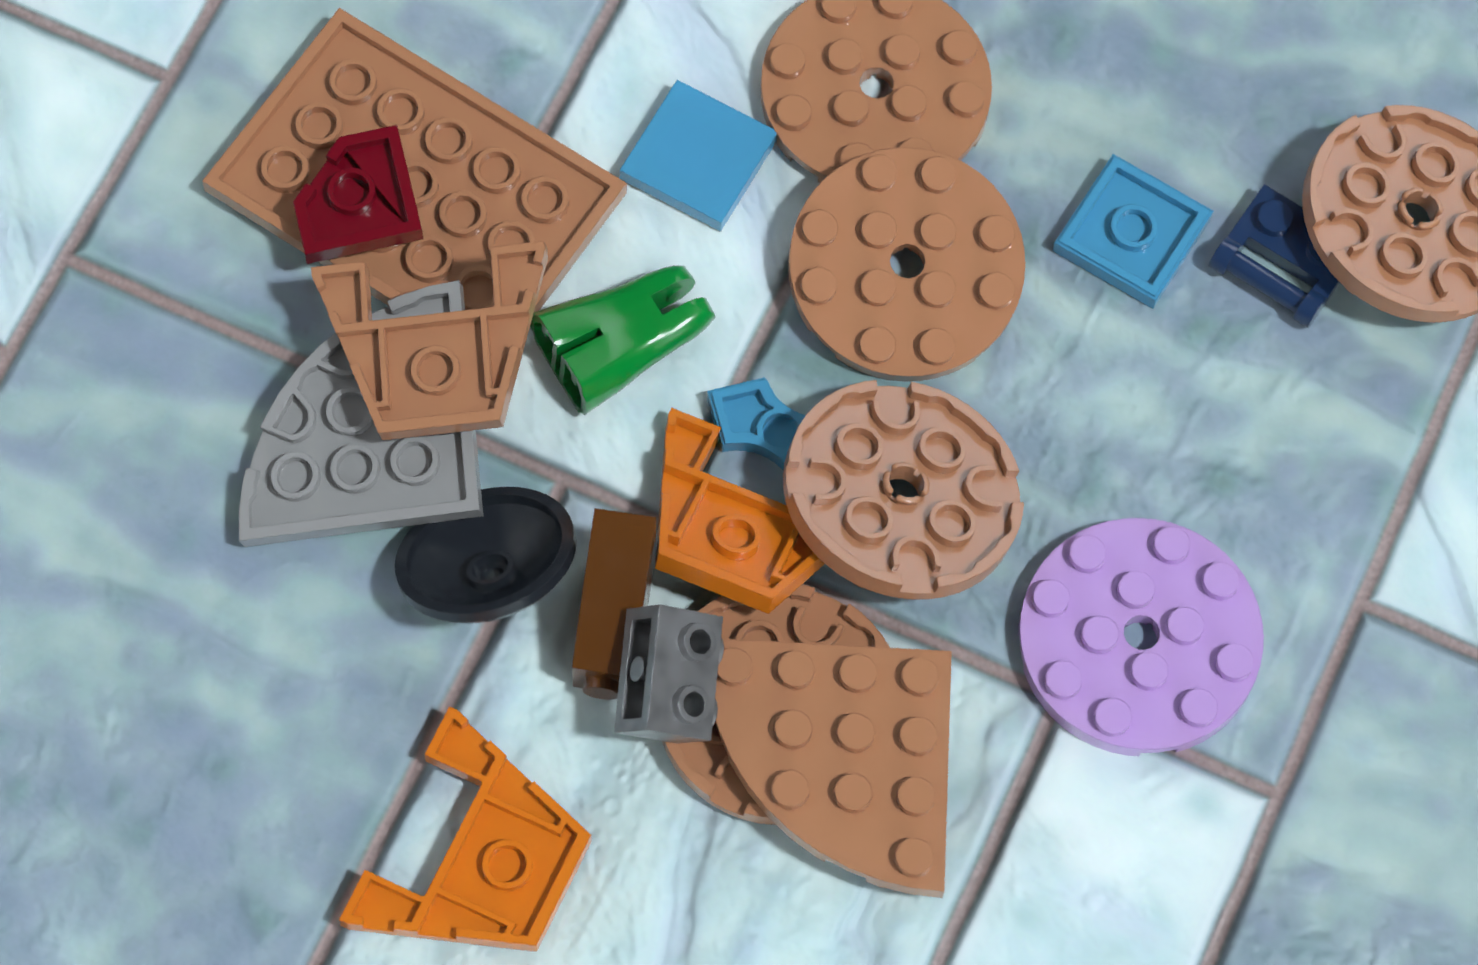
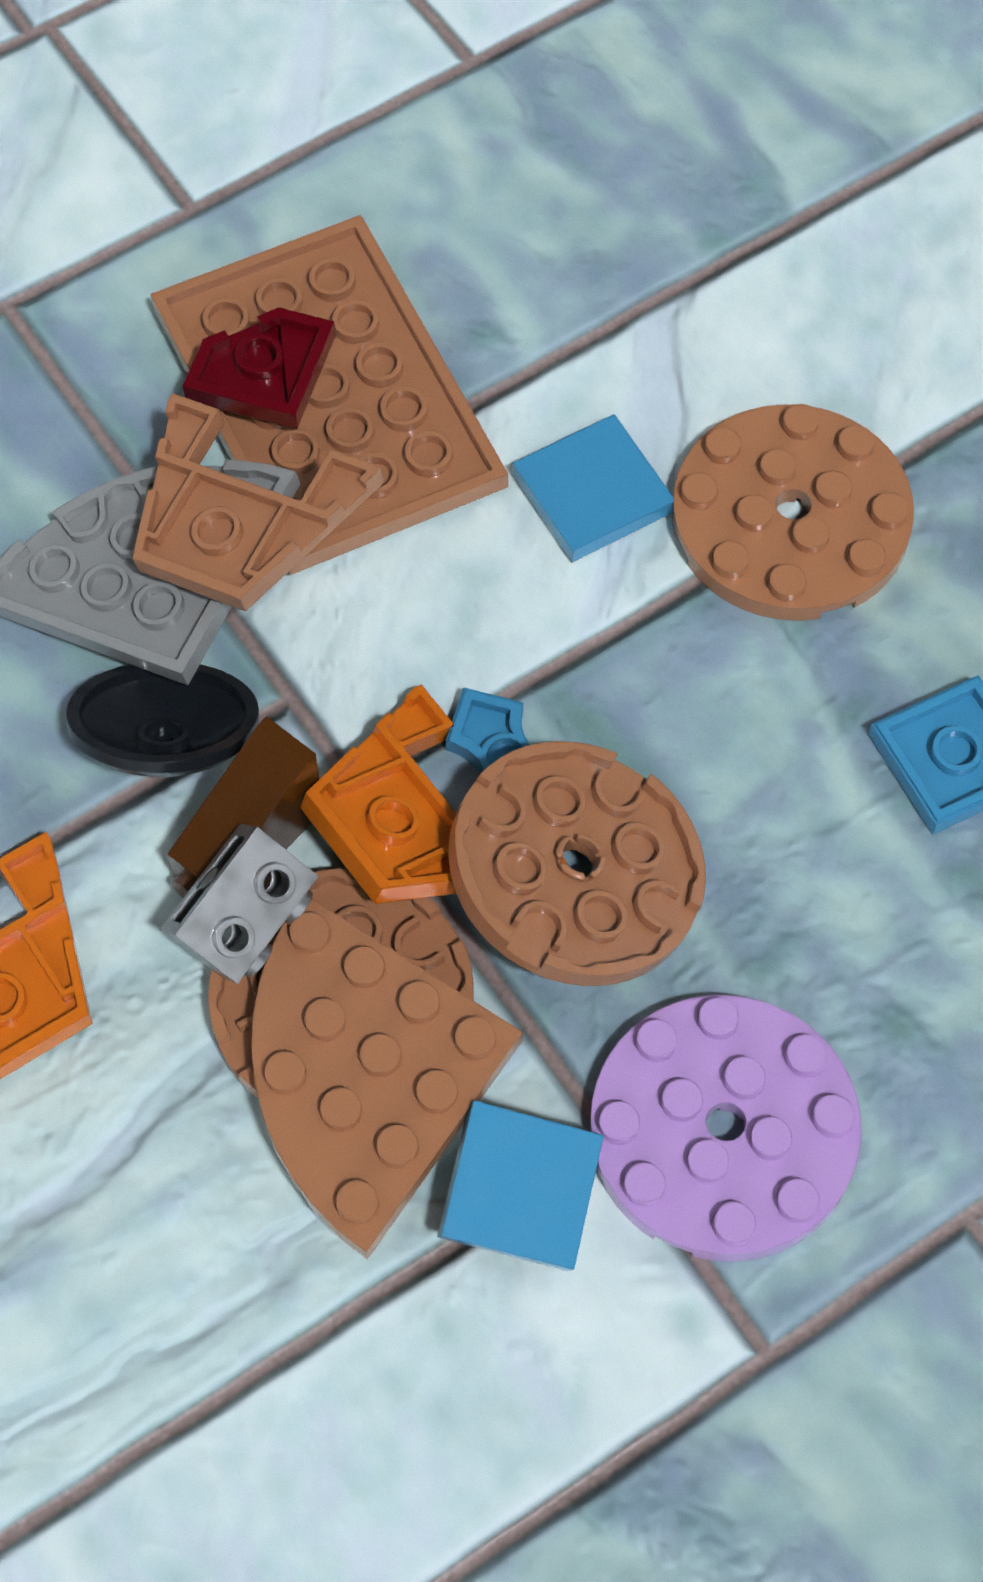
camera: 35 degrees right, 5 degrees down
green piece [530,265,715,415] -> none
nougat plate [788,147,1025,382] -> none
none -> dark azure tile [437,1100,604,1271]

